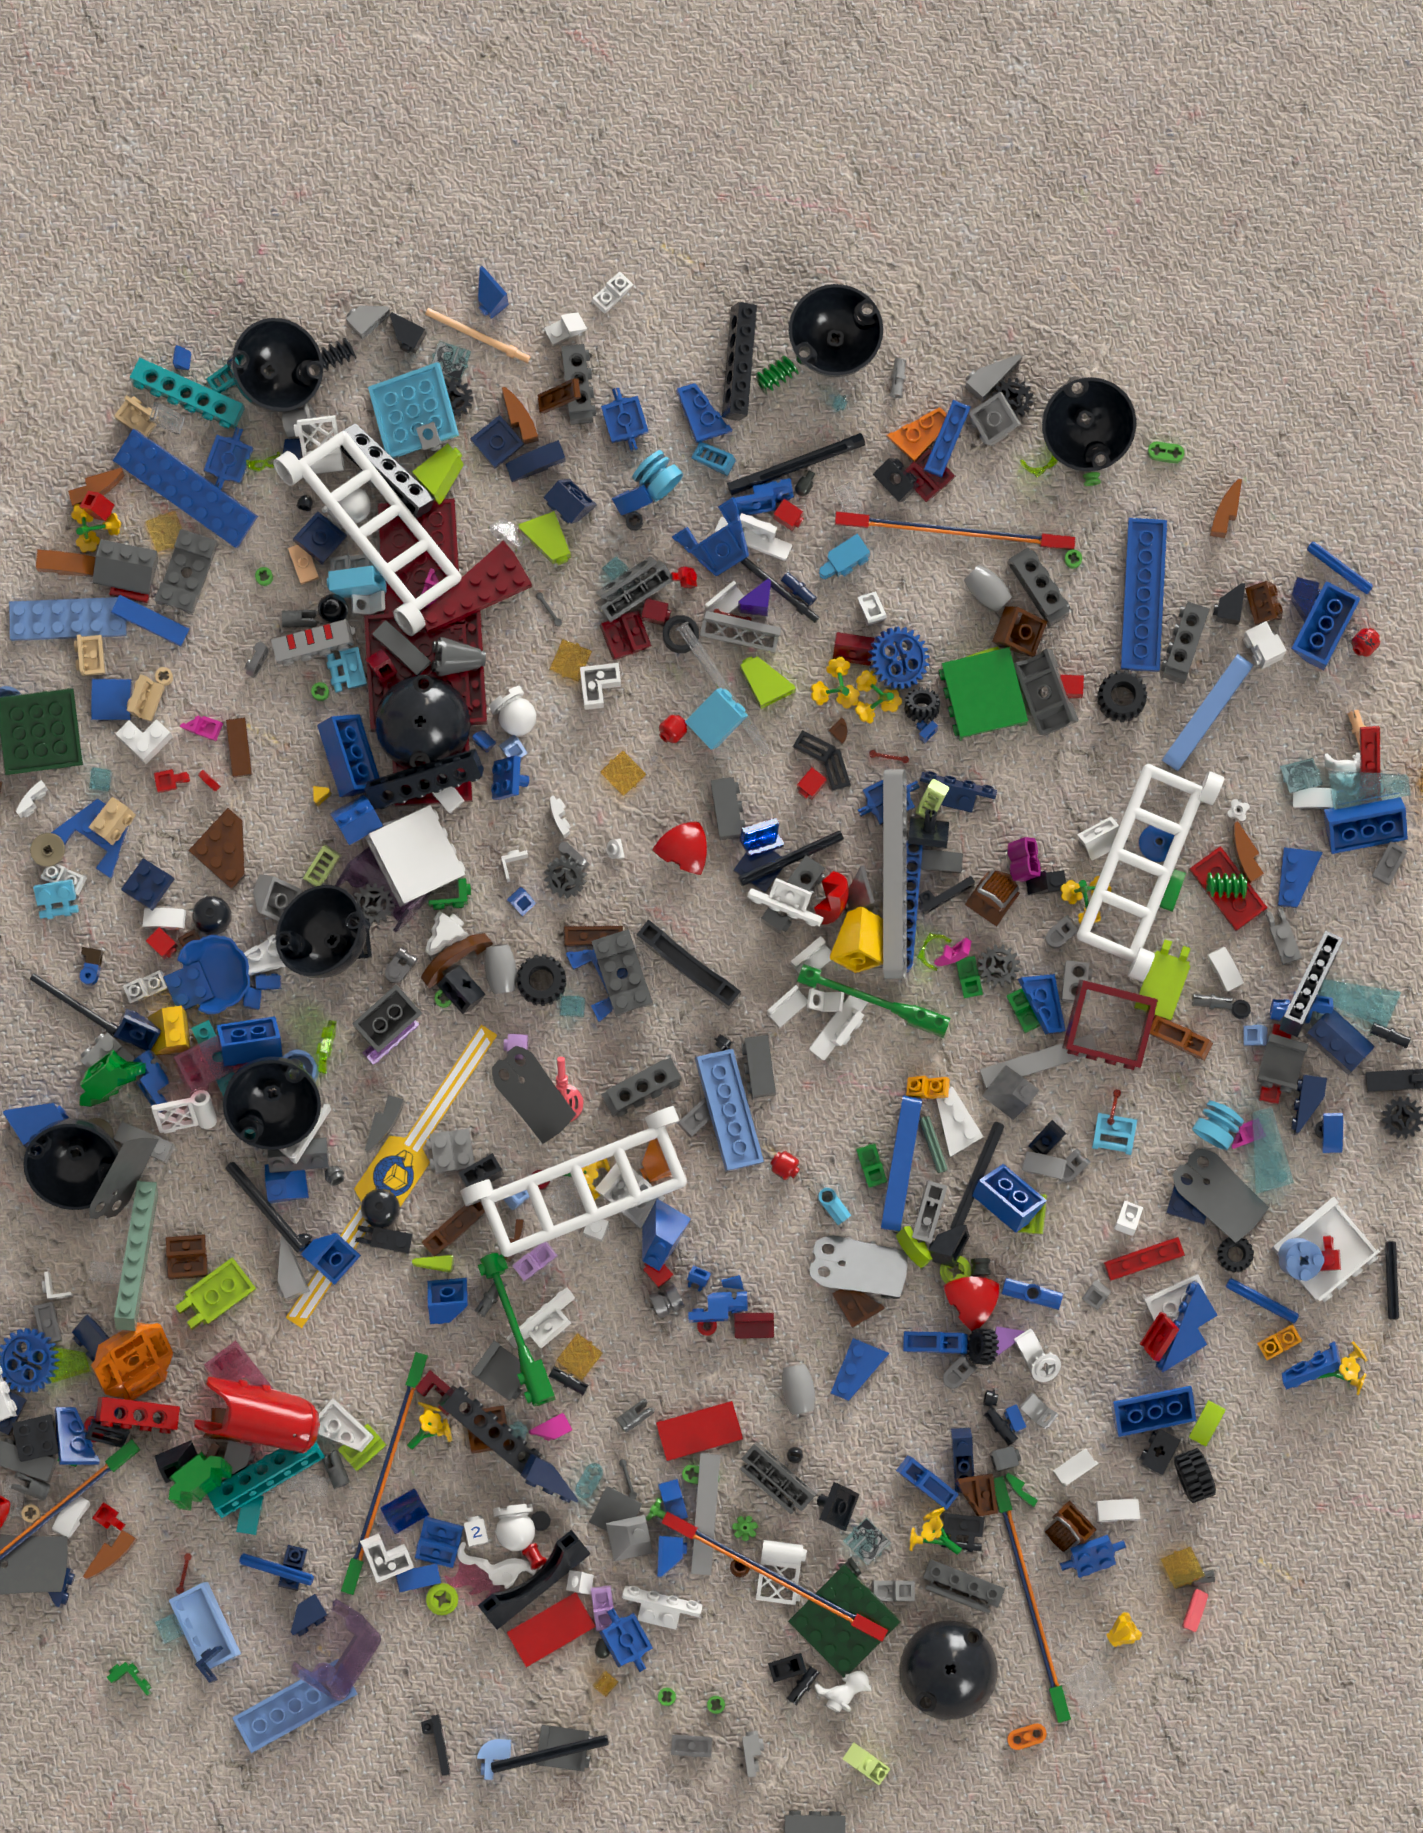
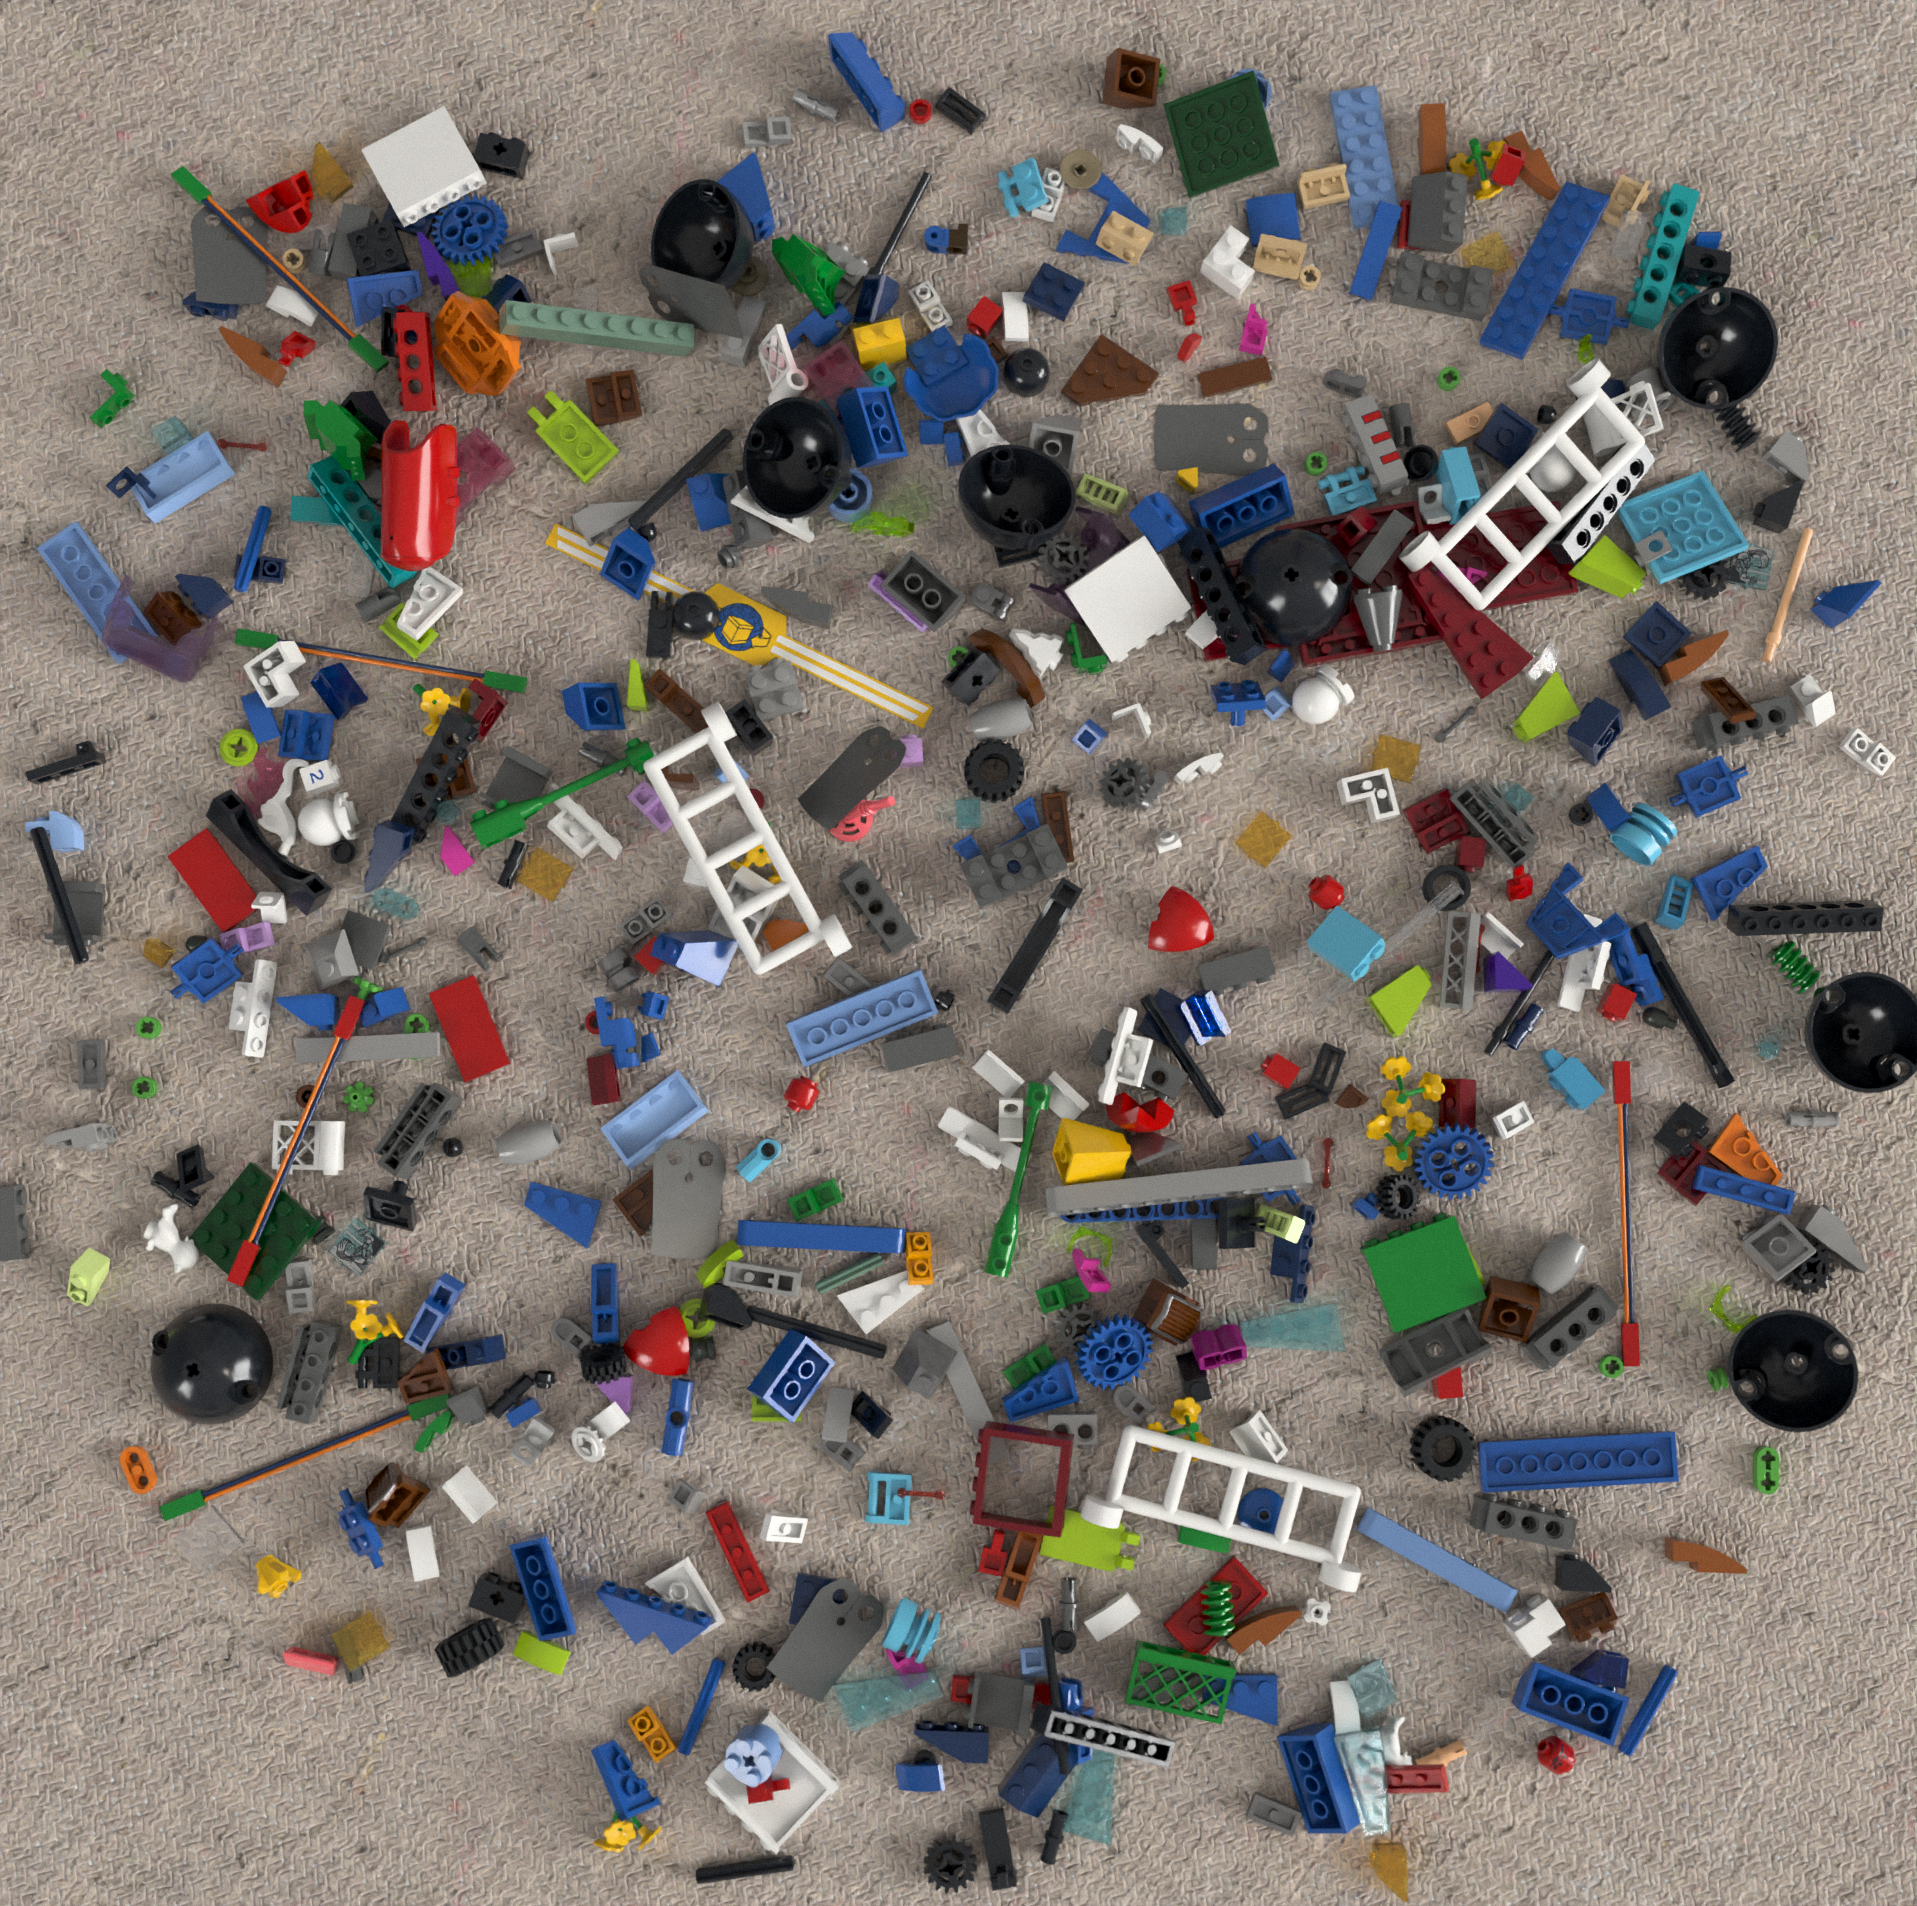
camera: 80 degrees right, 5 degrees up
red bush [522,1543,547,1570] -> none
red plate [1140,1312,1180,1362] -> none
none -> reddish brown bracket [142,591,203,647]
none -> dark purple slope [417,232,461,301]
none -> light blue slope [600,1070,709,1169]
none -> light grey slope [618,896,672,947]
none -> red plate [978,1529,1008,1577]
none -> black bar [1041,1617,1070,1775]
none -> blue gear [1075,1314,1153,1390]
none -> green fence [1124,1640,1236,1724]
none -> dark grey piece [1154,404,1268,476]
none -> clear light blue wing [1239,1303,1346,1352]
none -> black brick [1675,244,1732,288]

